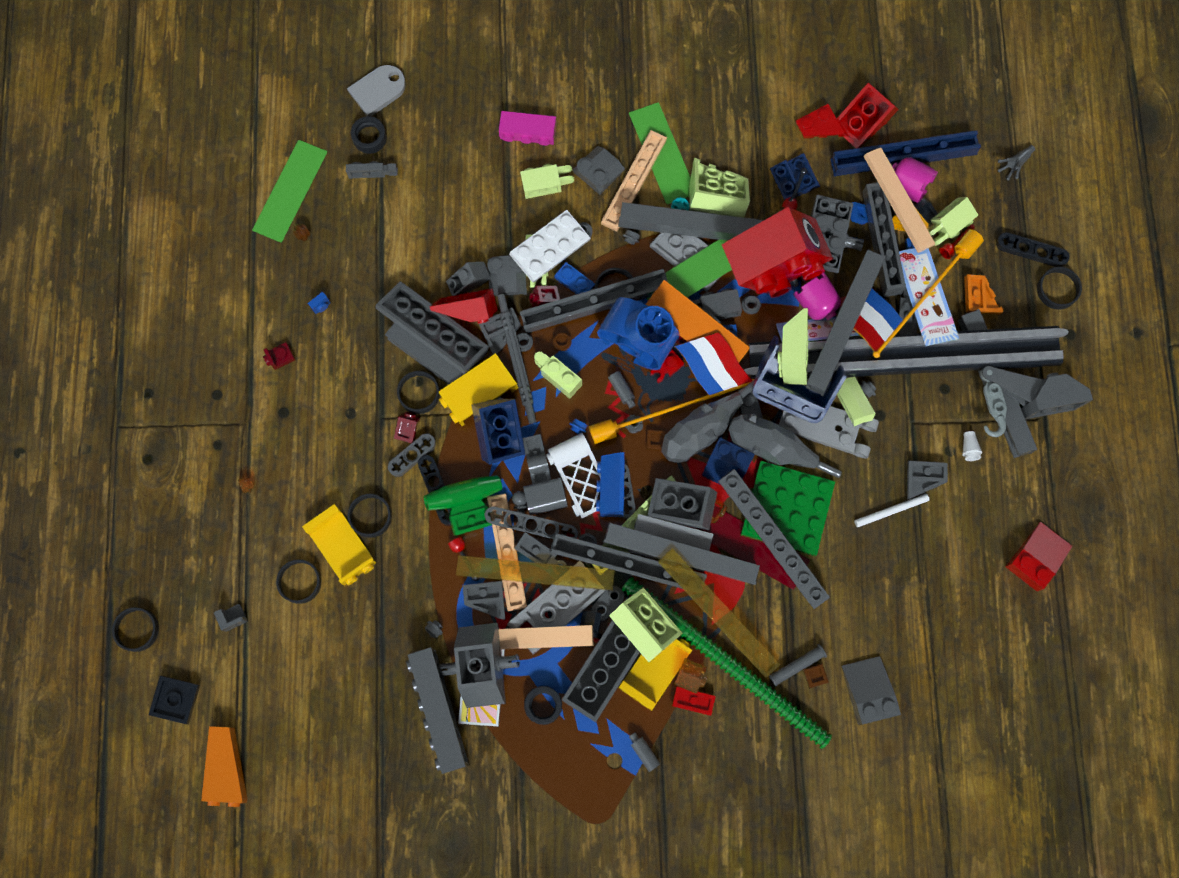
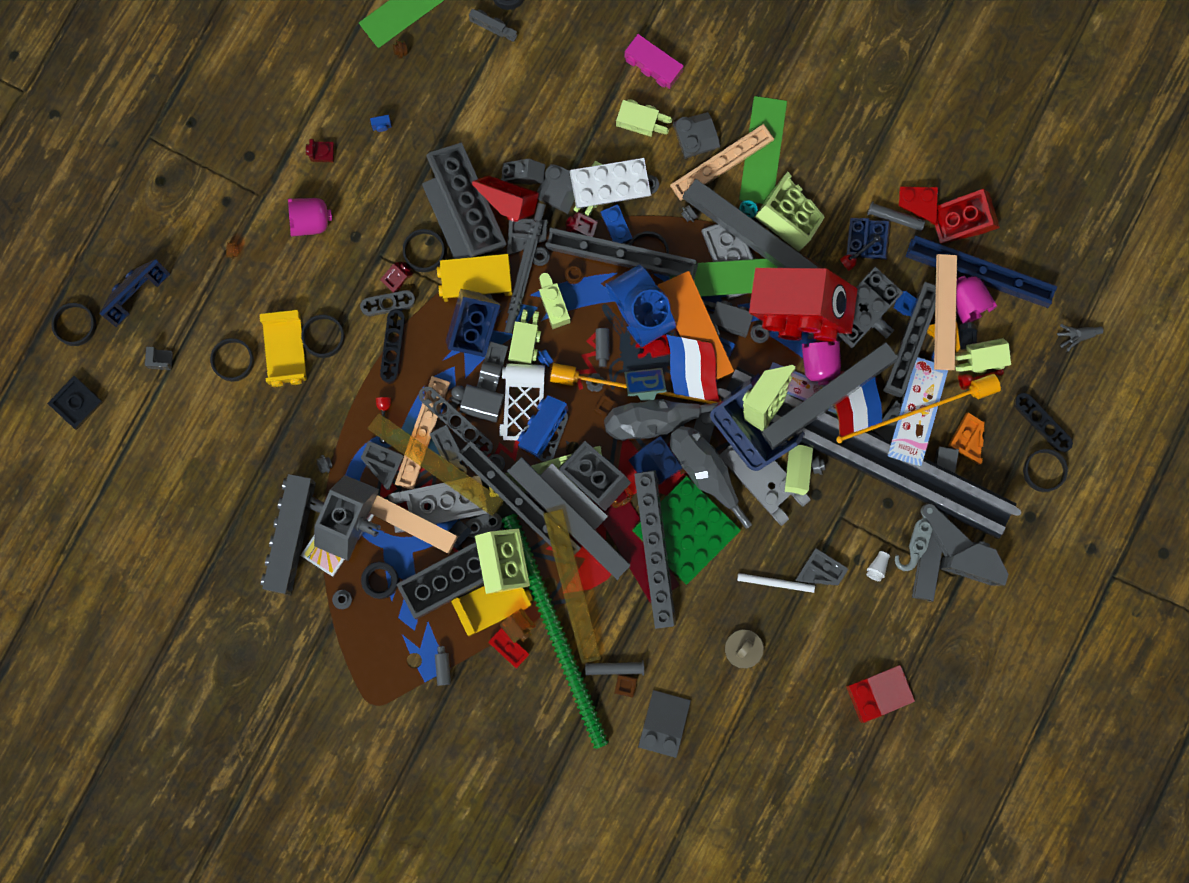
camera: 25 degrees right, 5 degrees up
orange slope [201,726,247,807] -> none
green plate [423,475,502,536] -> none
none -> dark blue slope [99,259,170,327]
none -> dark pink cylinder [288,198,332,237]
none -> dark grey plate [332,590,352,609]
none -> yellowish green hinge [508,309,541,365]
none -> piece [624,368,666,401]
none -> dark tan tile [725,630,764,669]
none -> dark grey pin [867,201,925,231]

